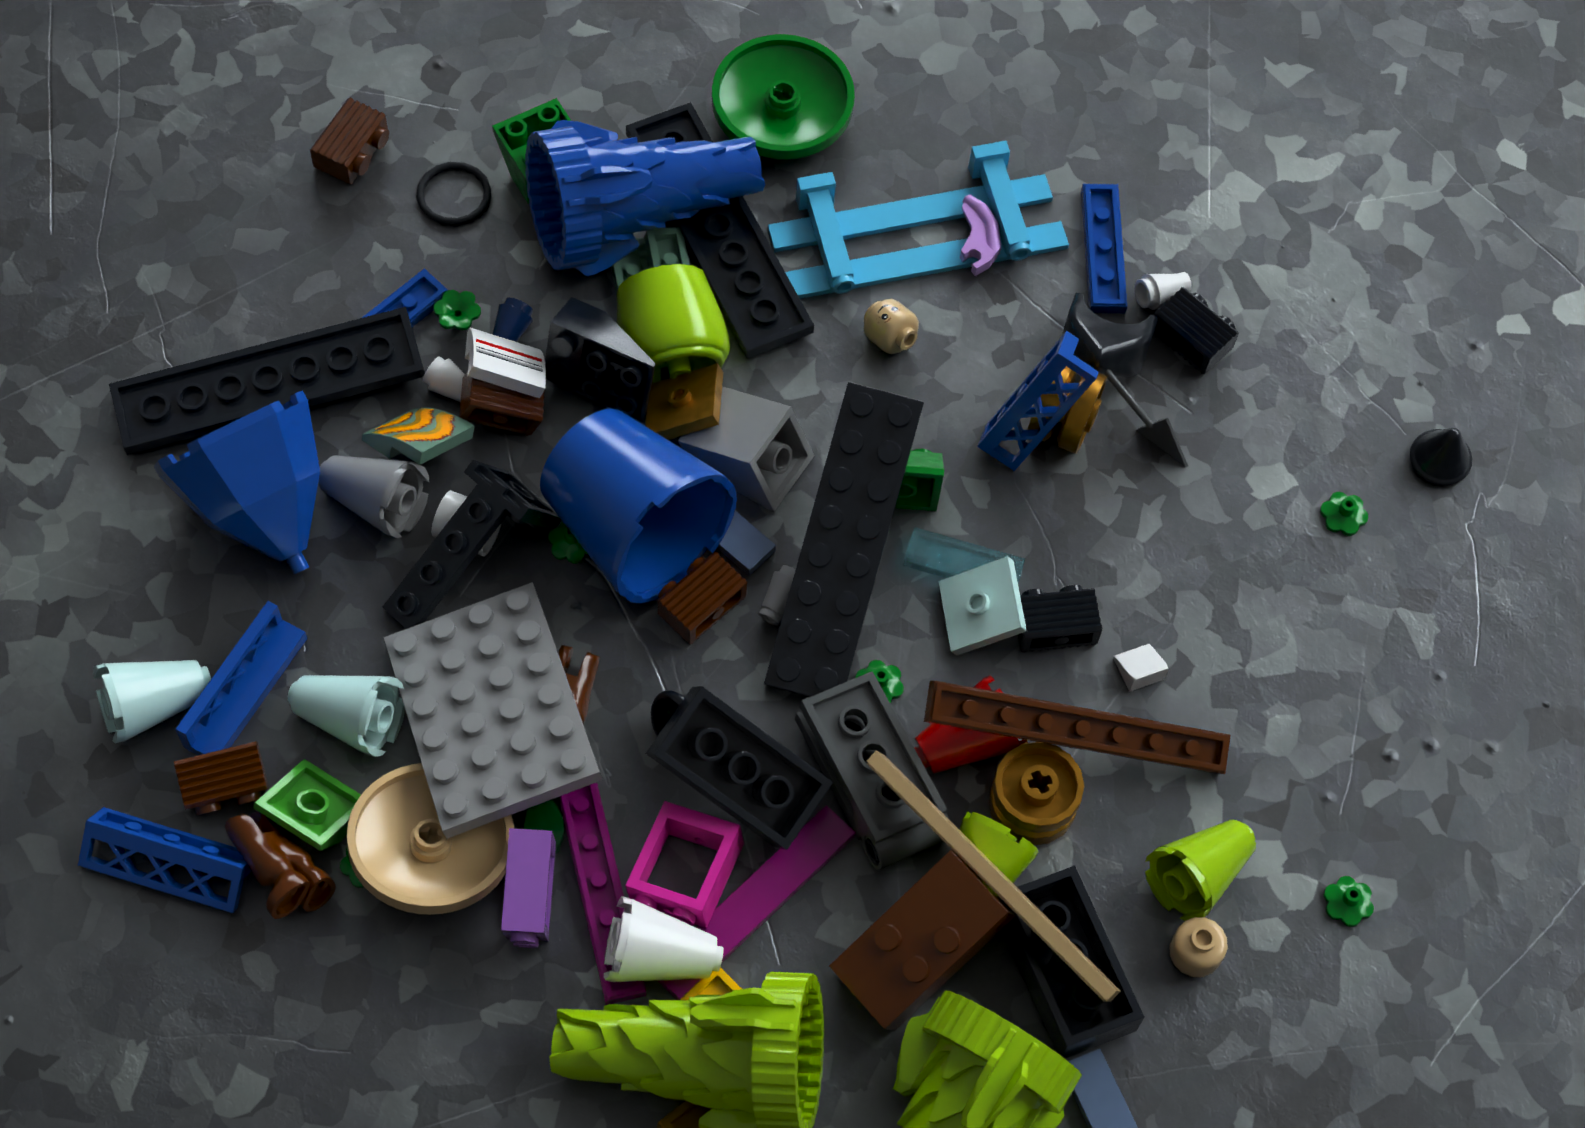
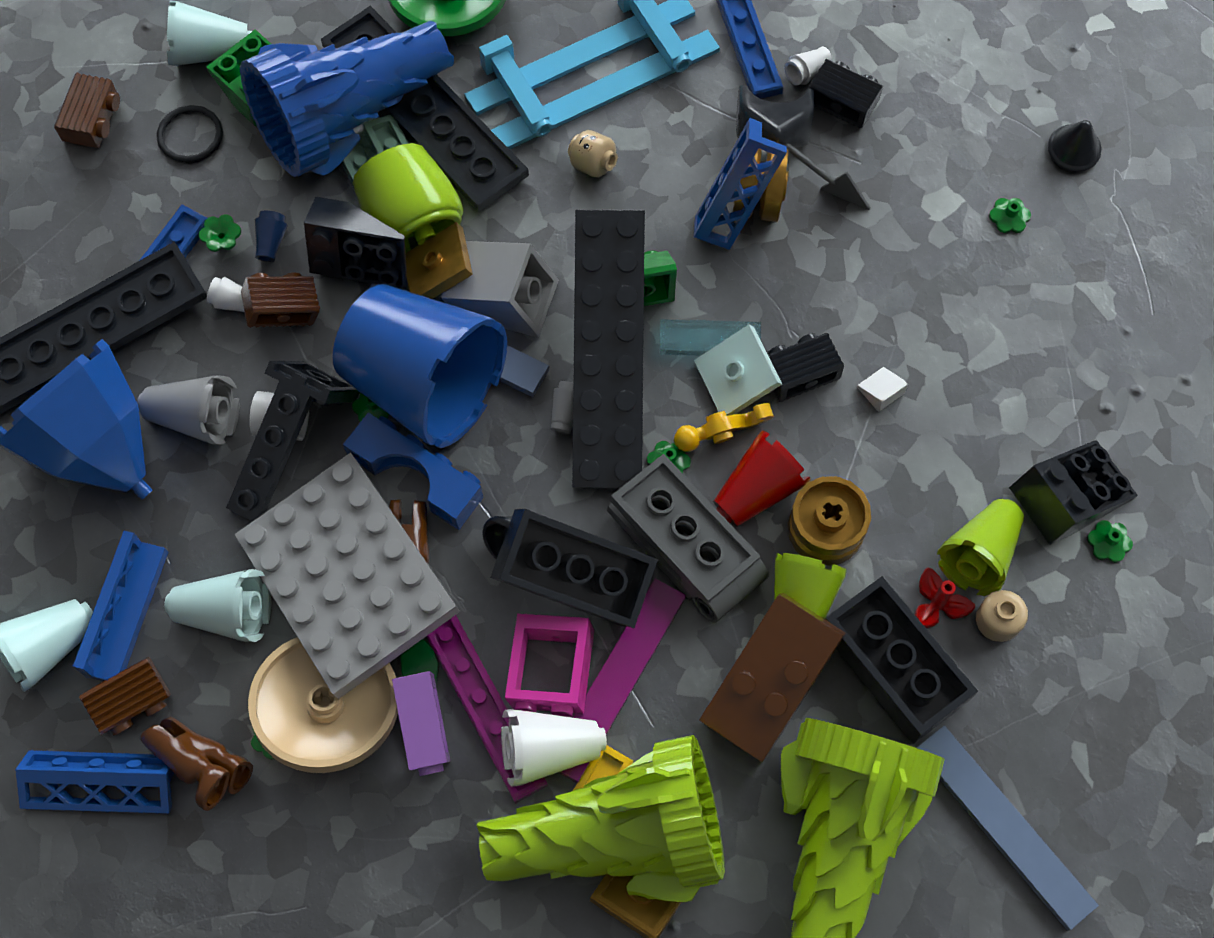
camera: 10 degrees left, 5 degrees up
bright green slope [253,759,361,851] -> none
sand green slope [362,407,474,465] -> none
white slope [465,328,546,398] -> none
reddish brown brick [657,552,747,644] -> none
tan tile [867,750,1120,1002] -> none
reddish brown tile [924,681,1231,774] -> none
lavender piece [960,195,1002,276] -> none
none -> light aqua cone [167,0,252,66]
none -> blue arch [343,413,483,530]
none -> yellow piece [674,403,774,452]
none -> red plant [915,567,976,628]
none -> black slope [1009,440,1138,545]

